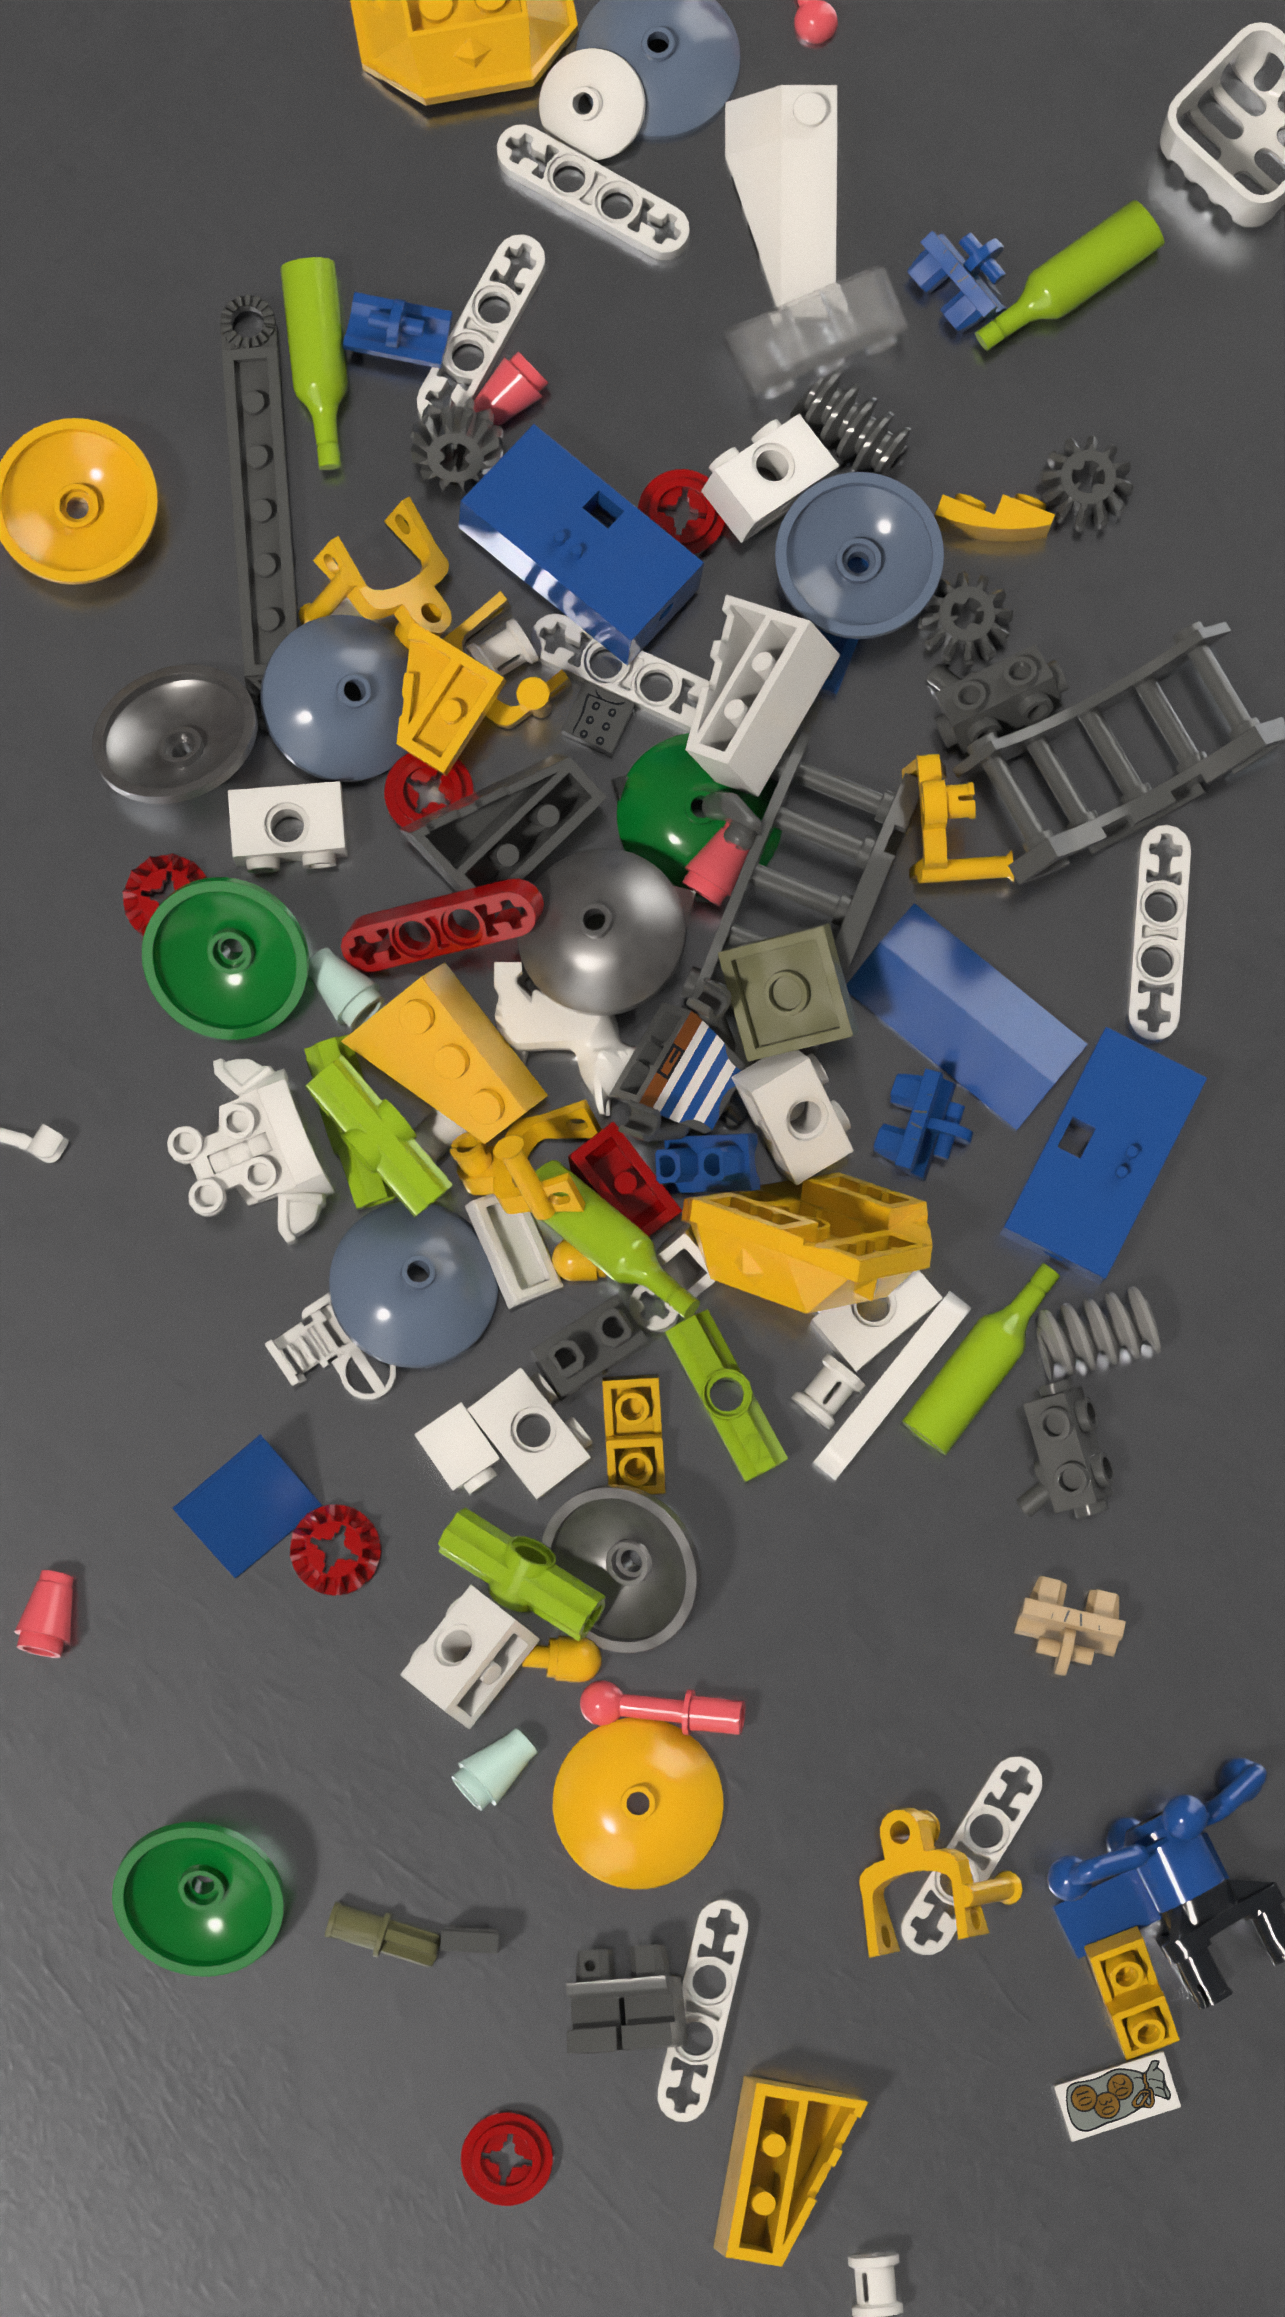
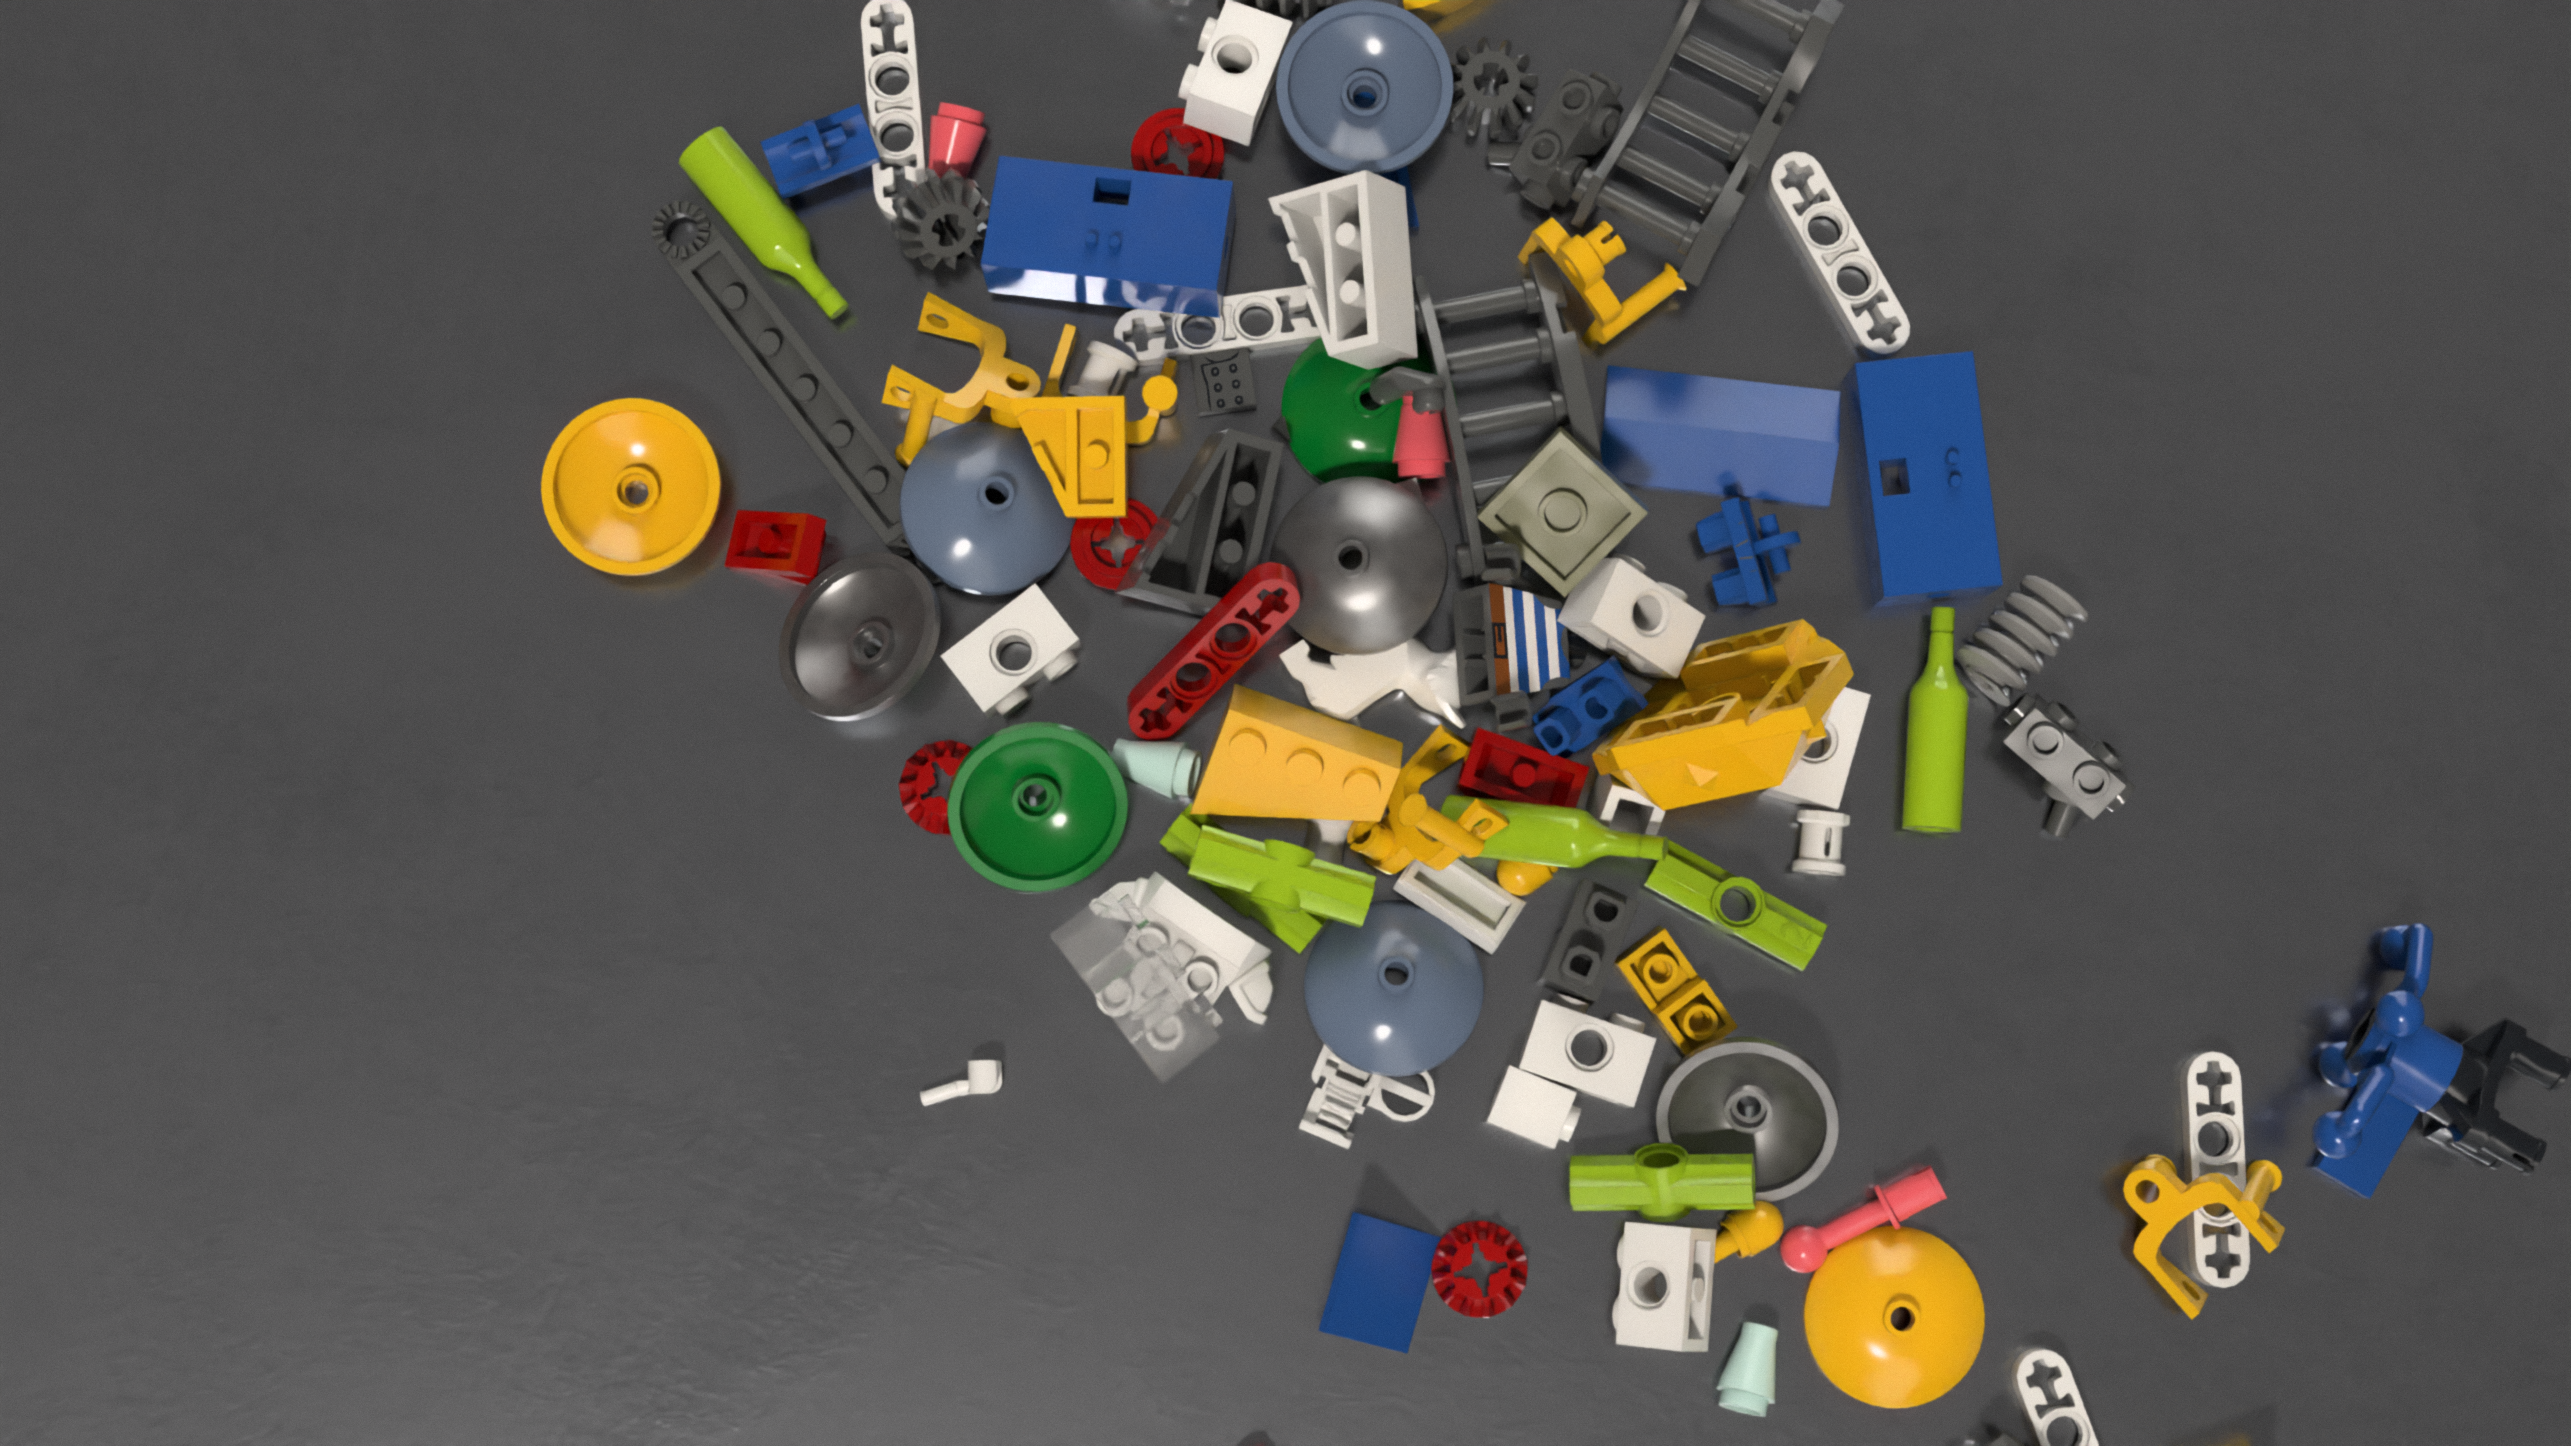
camera: 35 degrees left, 0 degrees up
white bush [629,1285,680,1334] -> none
white beam [813,1291,972,1480] -> none
tan hips [1014,1576,1126,1676] -> none
tile [1053,2050,1181,2142] -> none
yellow slope [1084,1926,1180,2061] -> none
none -> red slope [724,510,827,586]
none -> clear brick [1049,890,1224,1084]

